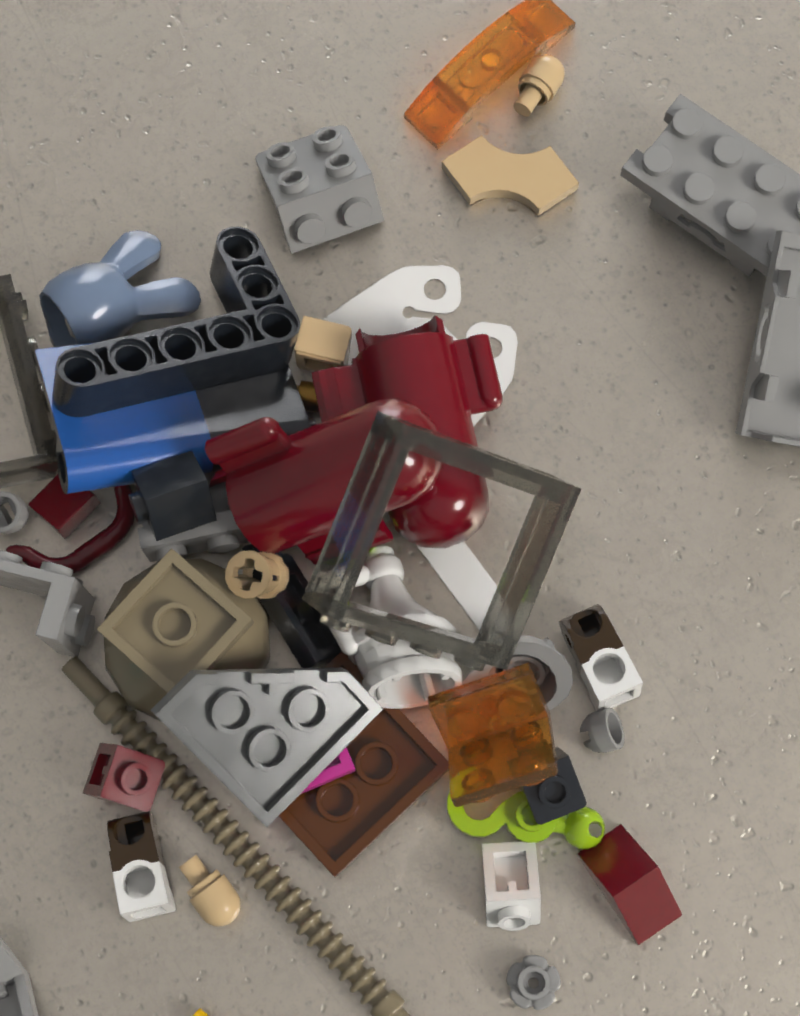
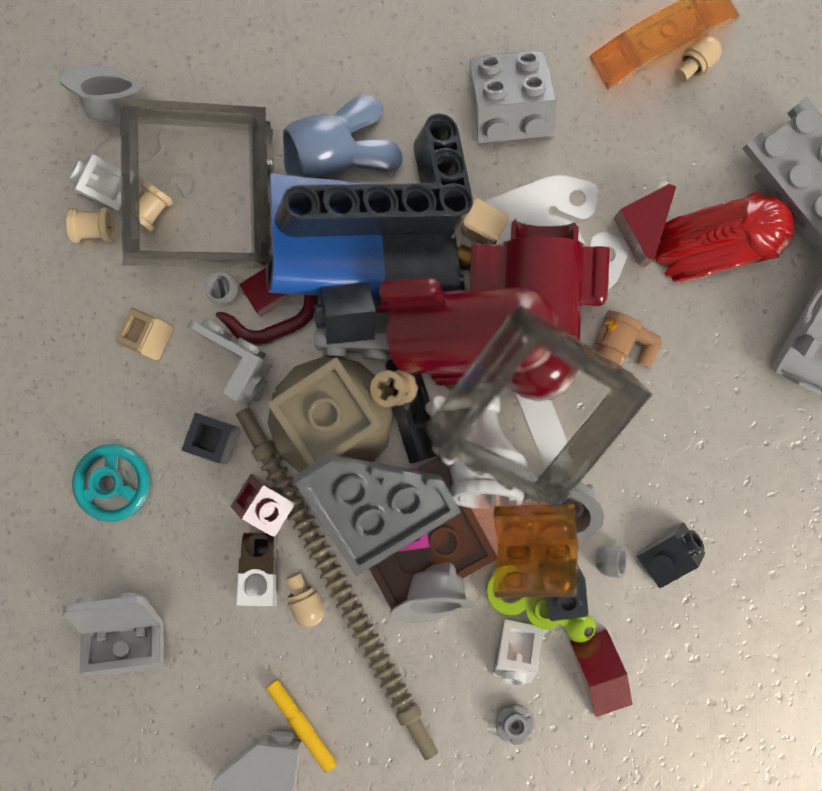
camera: 10 degrees right, 10 degrees up
tan tile [442,135,579,216] -> none
leg [559,604,643,711] -> none
none -> black brick [181,413,240,464]
none -> light grey piece [390,562,474,623]
none -> medium nougat piece [592,310,662,369]
none -> dark red slope [613,184,677,267]
none -> black bracket [637,522,705,589]
none -> red hair [655,191,795,282]

